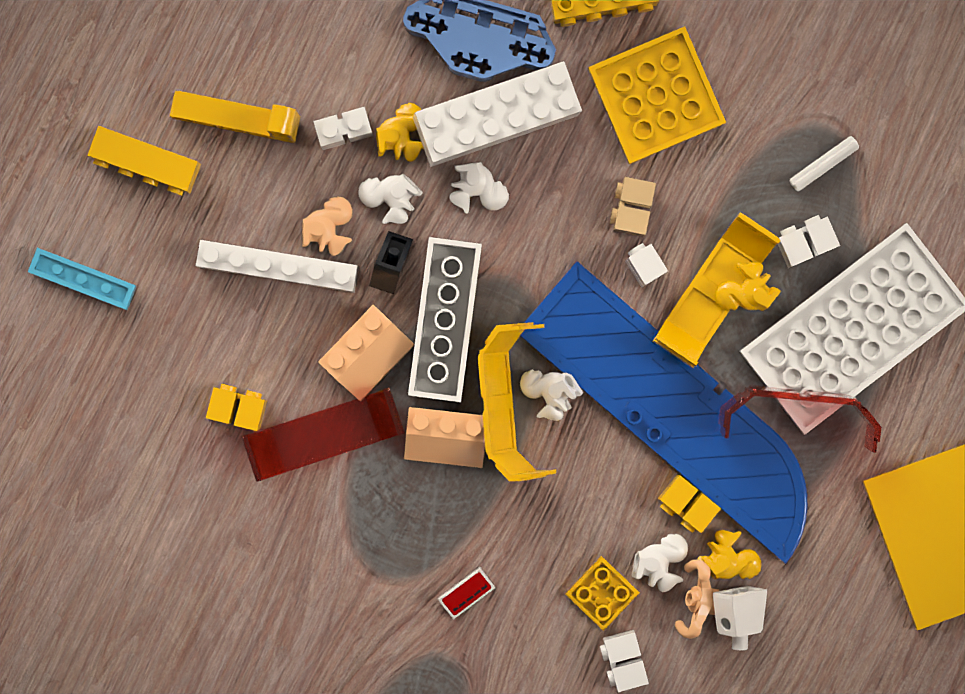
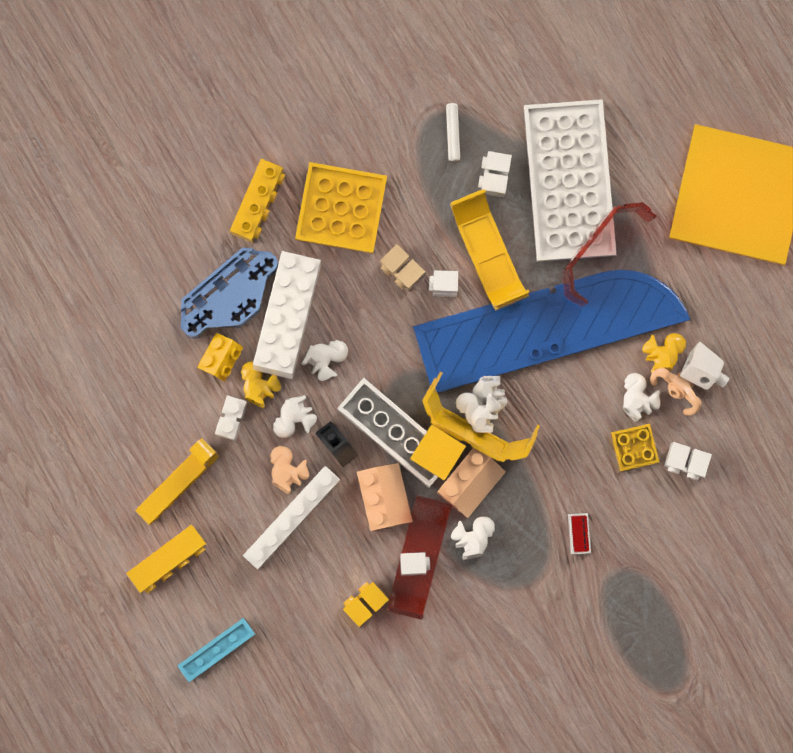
camera: 60 degrees left, 5 degrees down
yellow piece [658,474,721,533] -> none
yellow animal [715,262,781,311] -> none
none -> yellow bracket [197,332,243,382]
none -> white piece [400,552,430,576]
none -> yellow tile [410,425,466,481]
none -> white animal [451,516,495,560]
none -> white animal [456,393,501,433]

